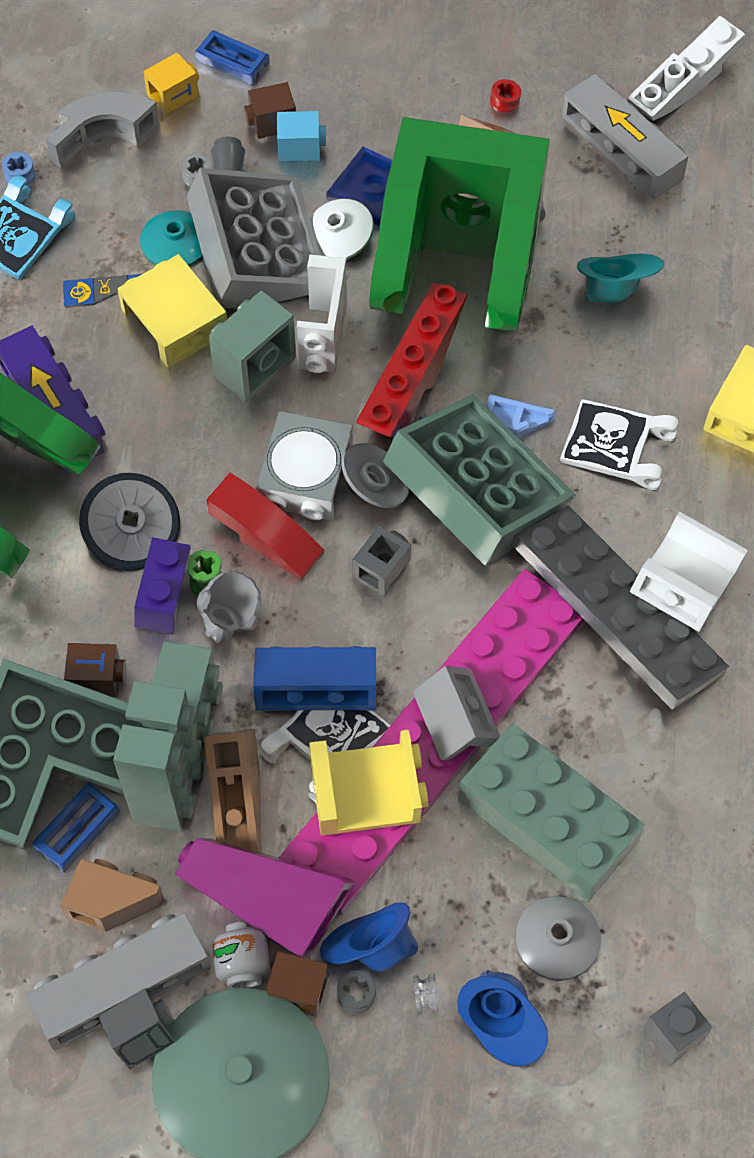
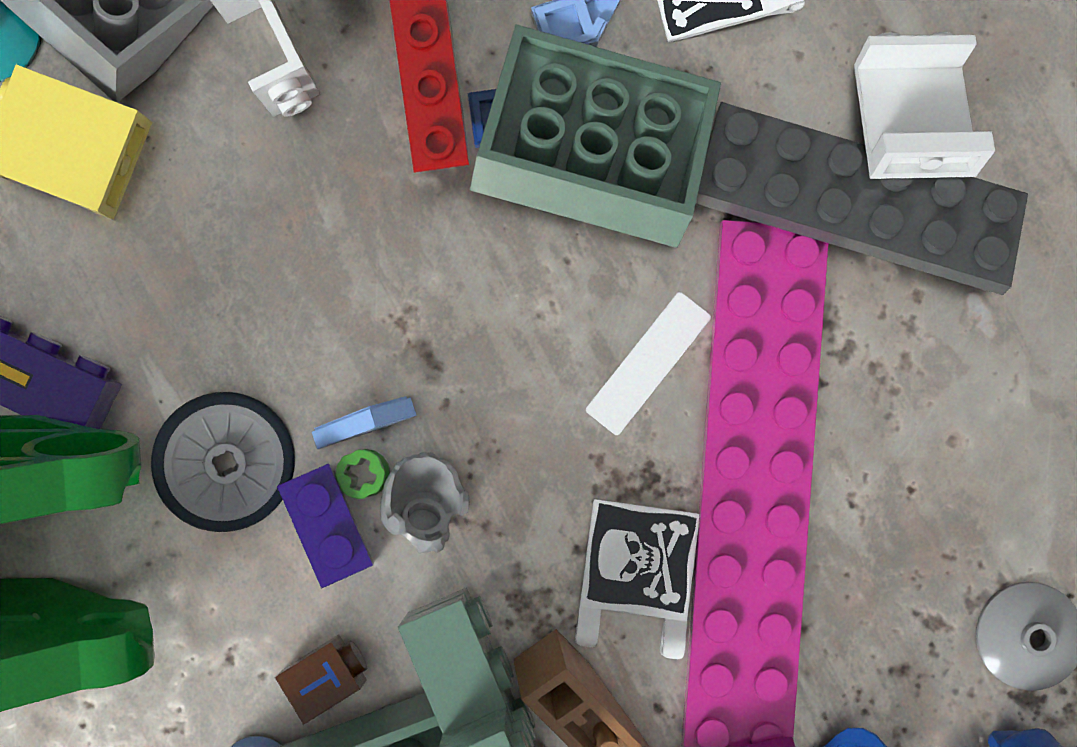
camera: 35 degrees left, 25 degrees up
red slope [206,472,324,581] -> none
sand green brick [209,290,296,403] -> none
blue brick [253,646,376,711] -> none
panel [256,411,353,521] -> none
light yellow panel [309,730,428,836] -> none
light grey dish [342,443,409,508] -> none
dark grey brick [352,526,411,597] -> none
light grey panel [413,666,500,761] -> none
sand green brick [458,723,645,902] -> none
none -> light blue tile [312,396,417,449]
none -> white sticker [586,292,711,435]

